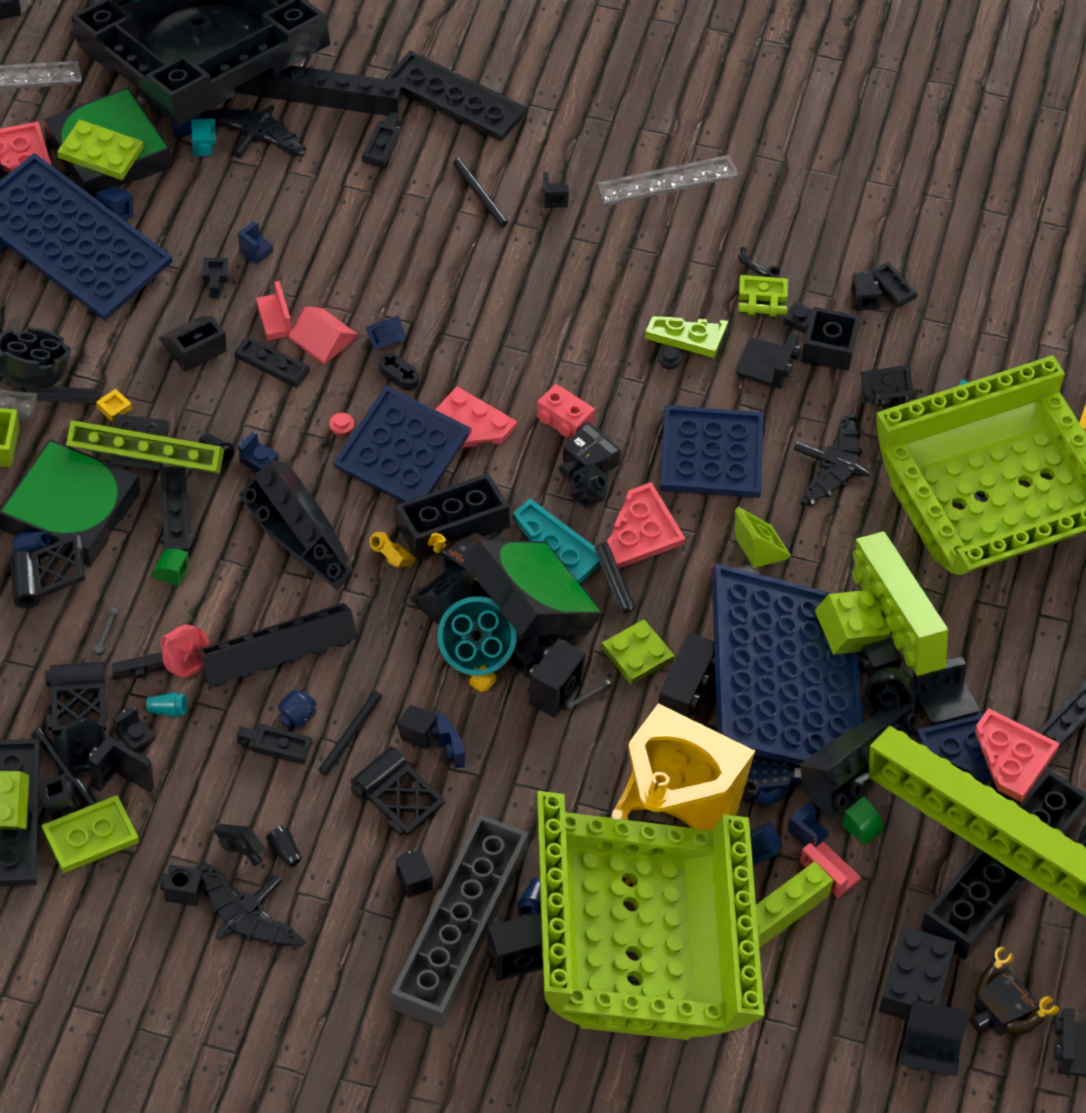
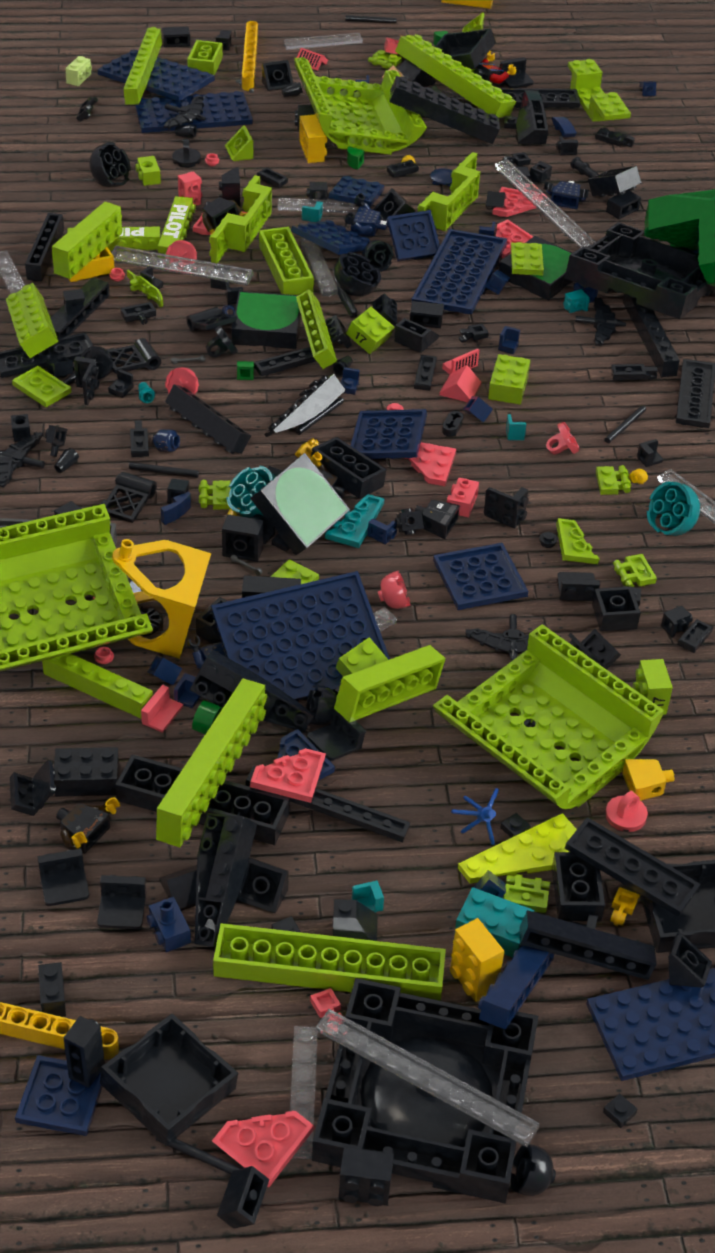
camera: 70 degrees right, 10 degrees down
yellow plate [96,389,132,422] -> none
black plate [112,652,166,680] -> none
black axle [595,542,635,614] -> none
coral plate [607,482,686,569] -> none
lime slope [735,507,791,568] -> none
black piece [738,247,780,278] -> none
none -> lime plate [199,480,231,510]
none -> black tile [206,325,238,357]
none -> lime brick [346,307,395,354]
none -> dark blue bracket [367,518,397,545]
none -> black brick [373,293,397,327]
none -> coral cylinder [378,570,411,609]
none -> black brick [410,301,444,329]
none -> black bracket [484,487,529,529]
none -> lime brick [488,354,531,405]
none -> teal panel [506,414,526,440]
none -> coral tile [546,422,580,454]
none -> lime plate [596,465,631,495]
none -> yellow piece [629,469,648,484]
none -> lime brick [633,659,673,715]
none -> teal cylinder [647,481,700,536]

